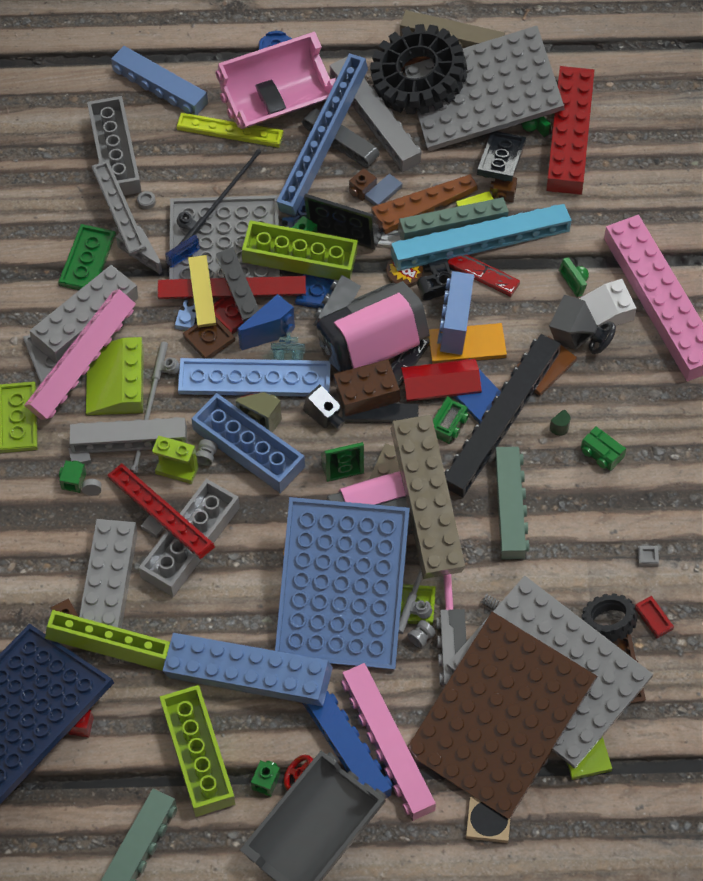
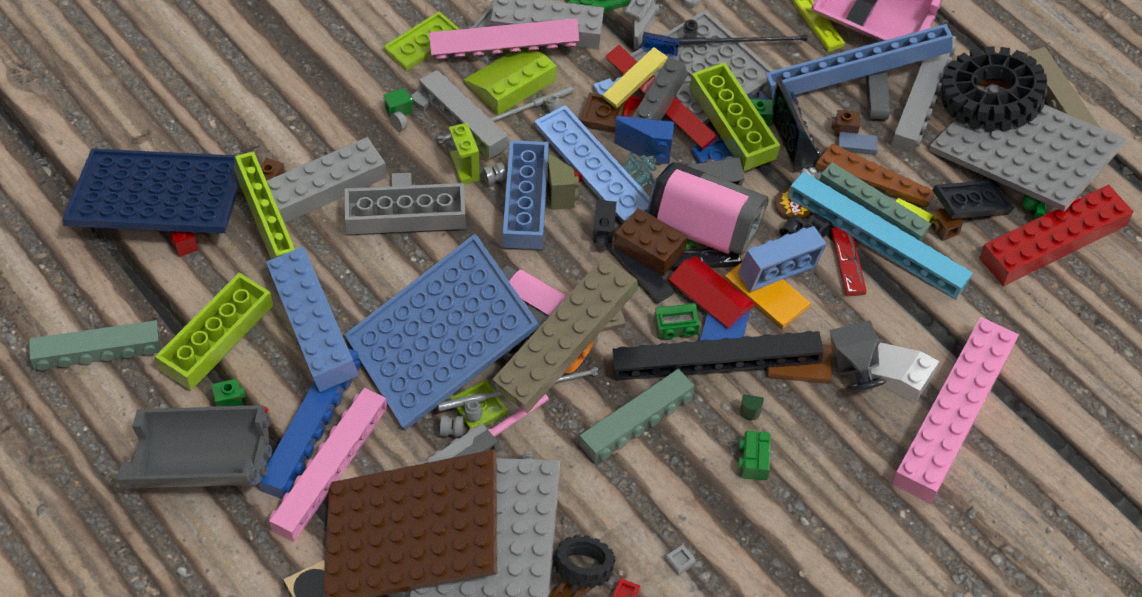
camera: 50 degrees right, 5 degrees down
red tile [107,463,215,560] -> none
green slope [321,442,364,482] -> none
green tile [558,257,589,297] -> none

